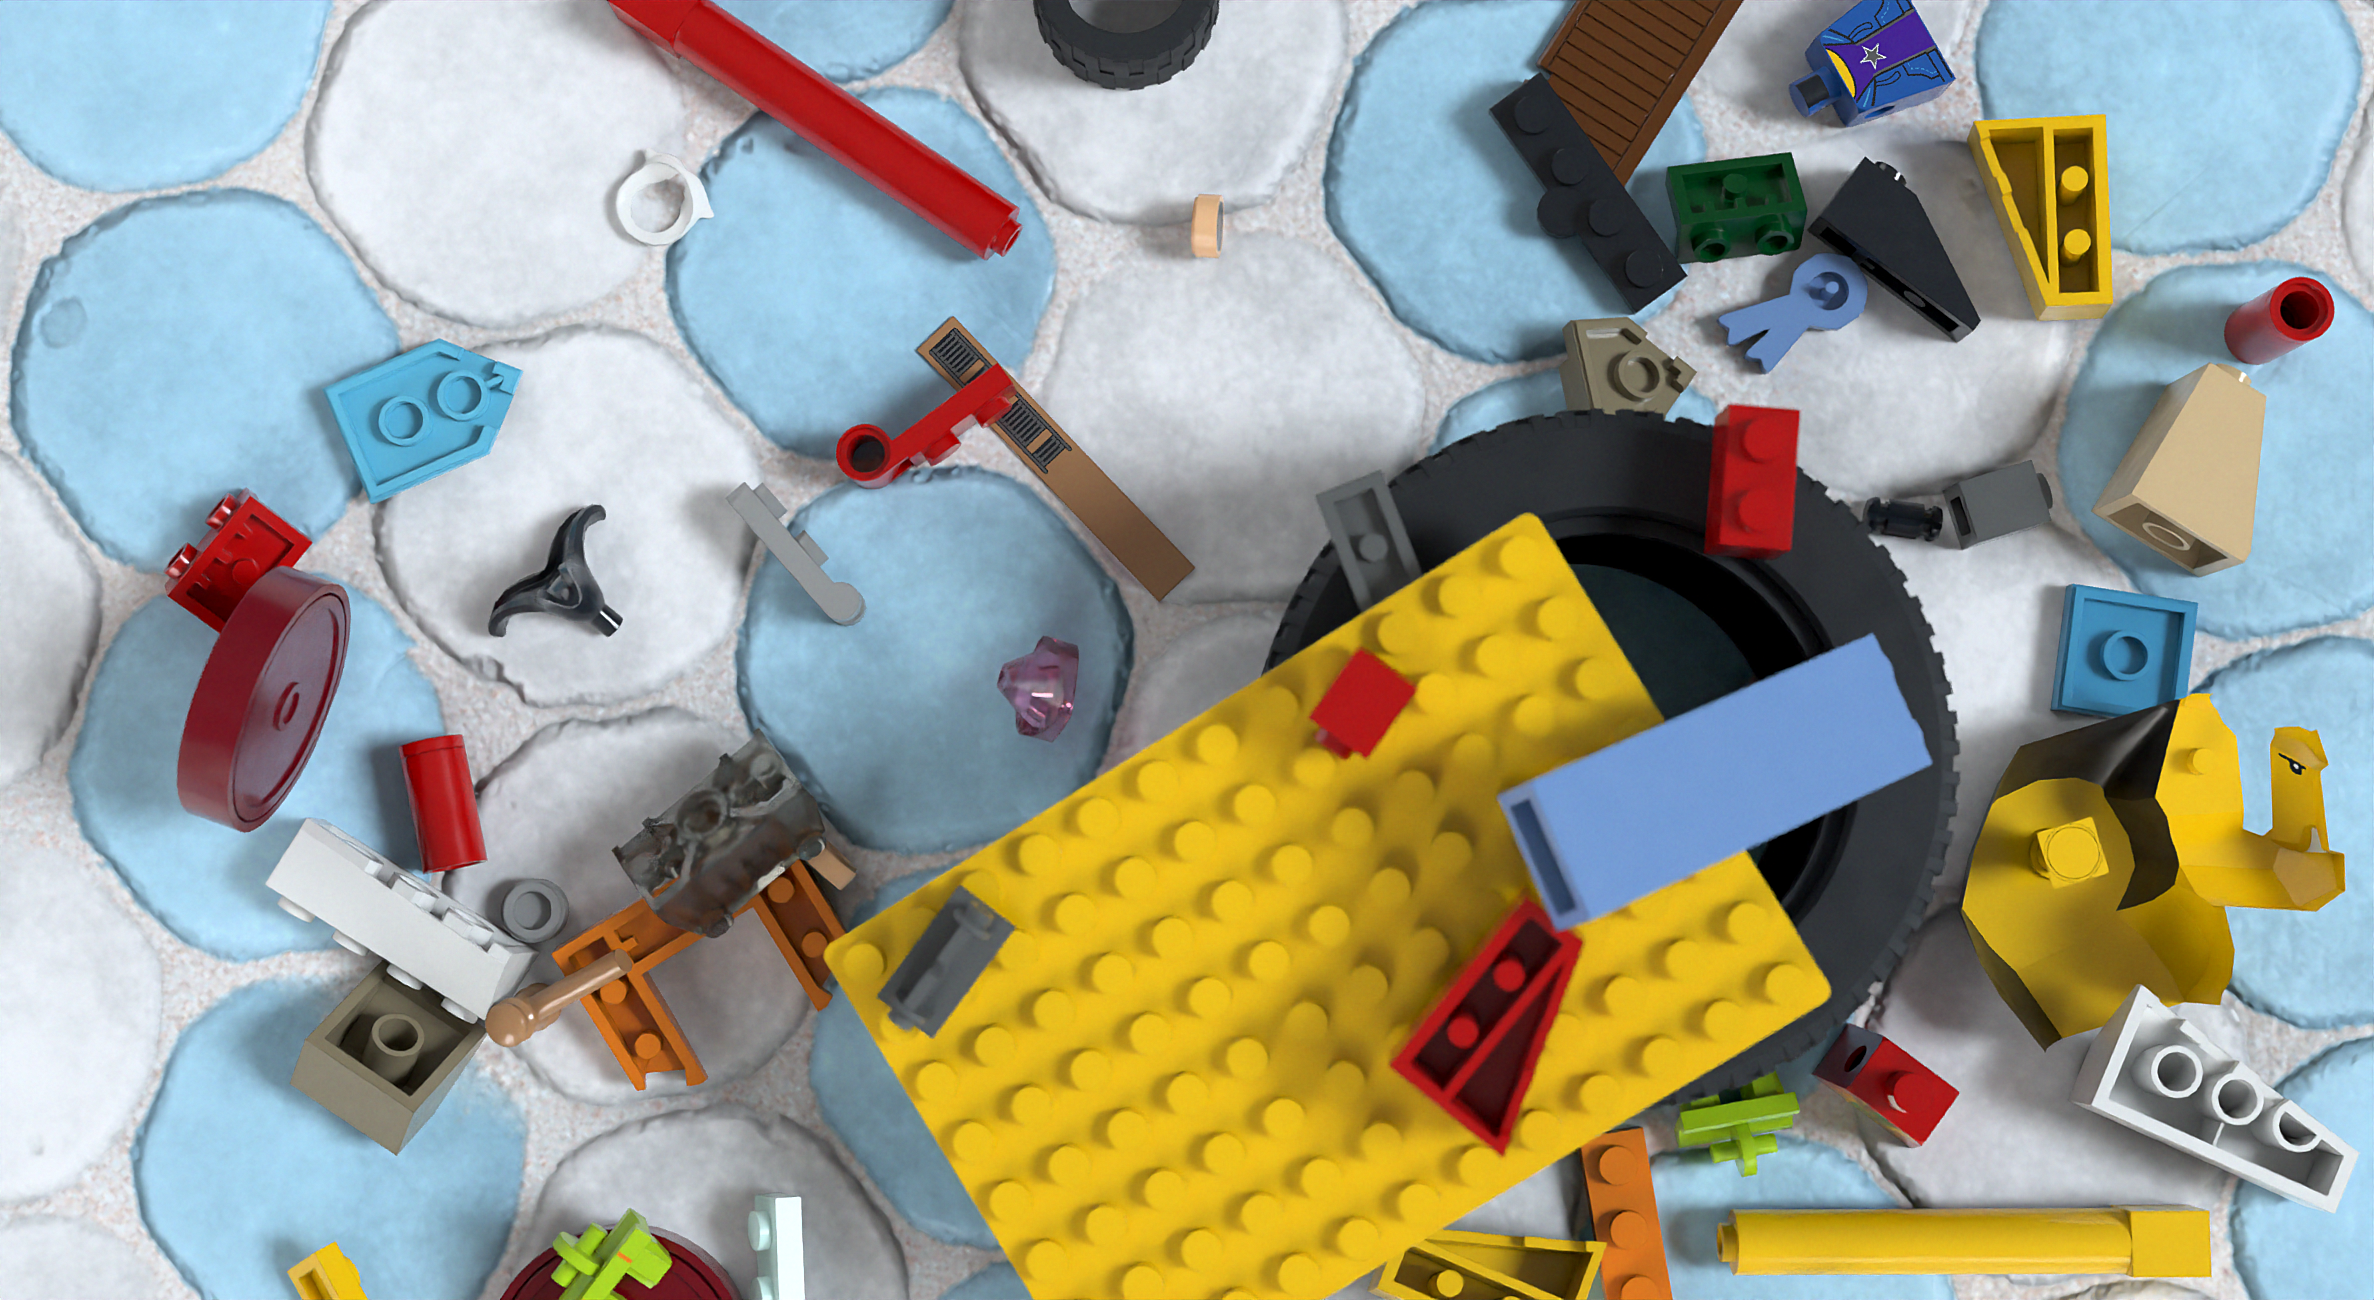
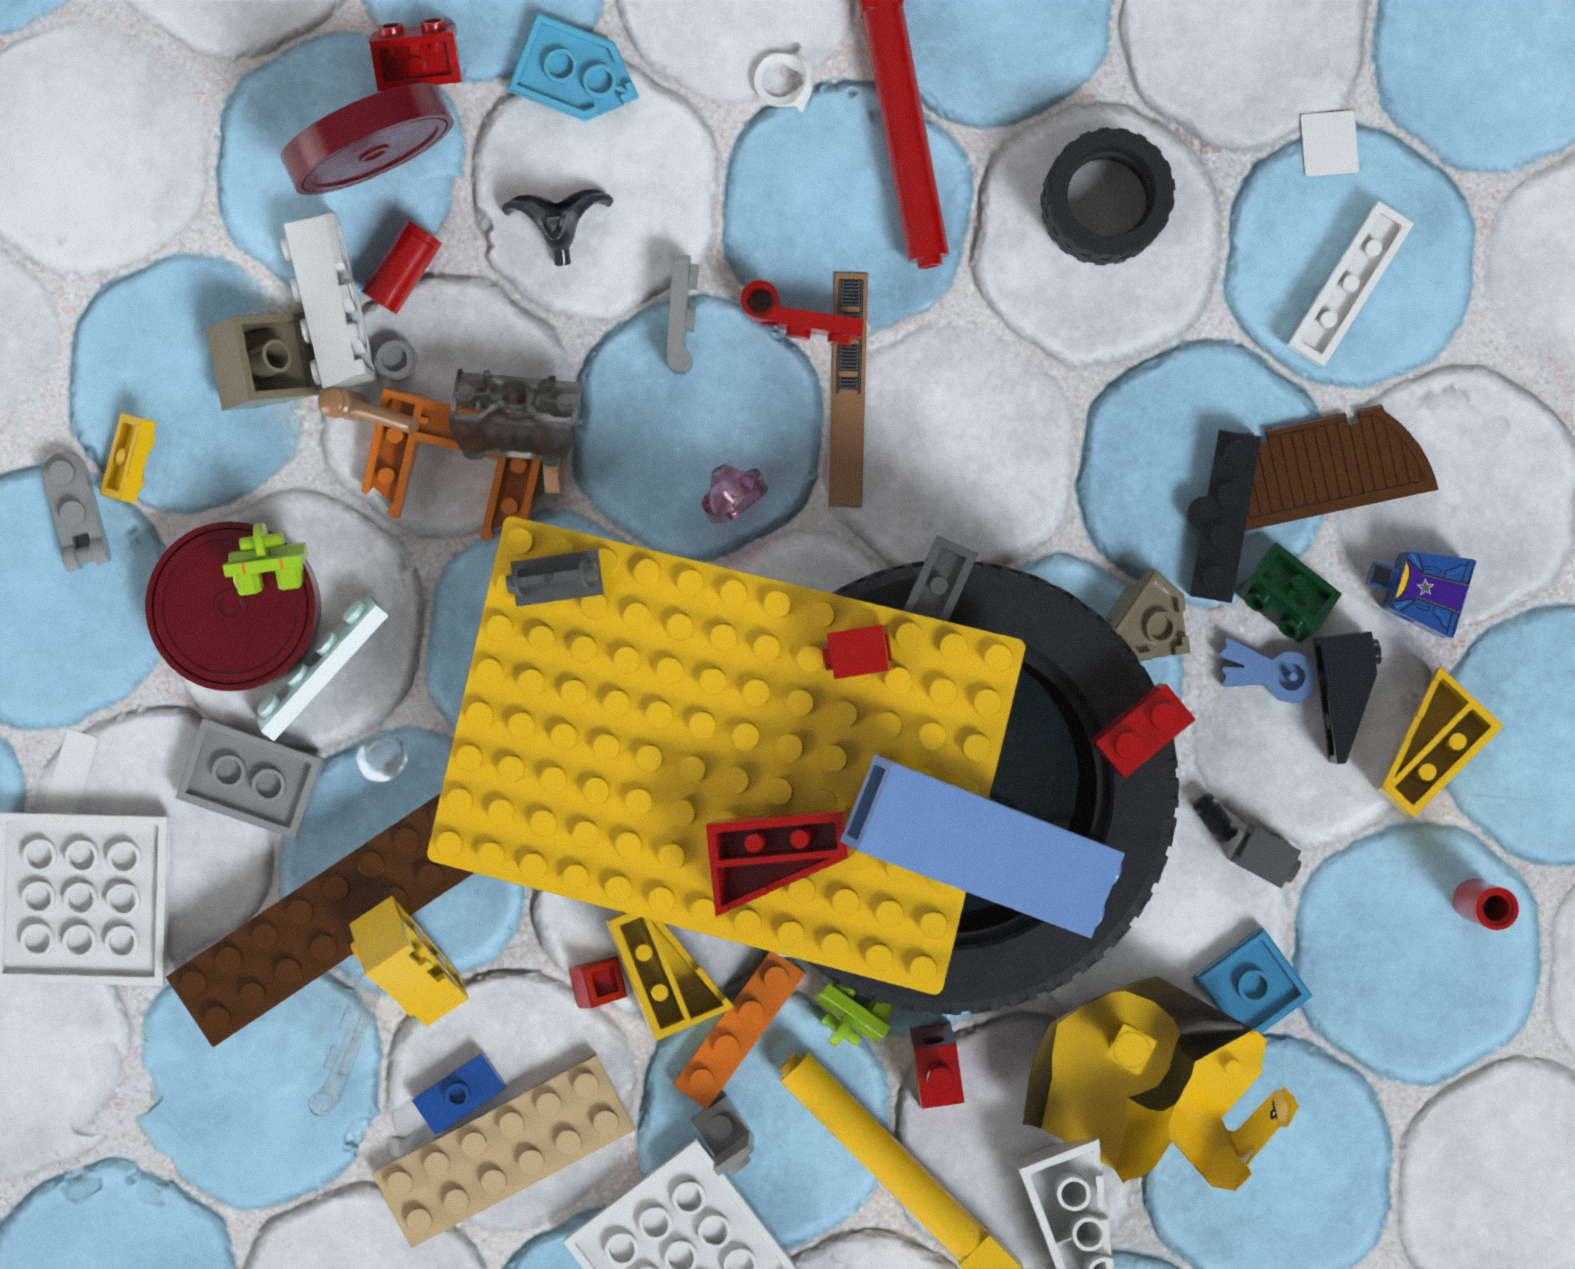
camera: 50 degrees right, 5 degrees up
light nougat tile [1191,194,1224,258] -> none
tan slope [2091,362,2267,578] -> none

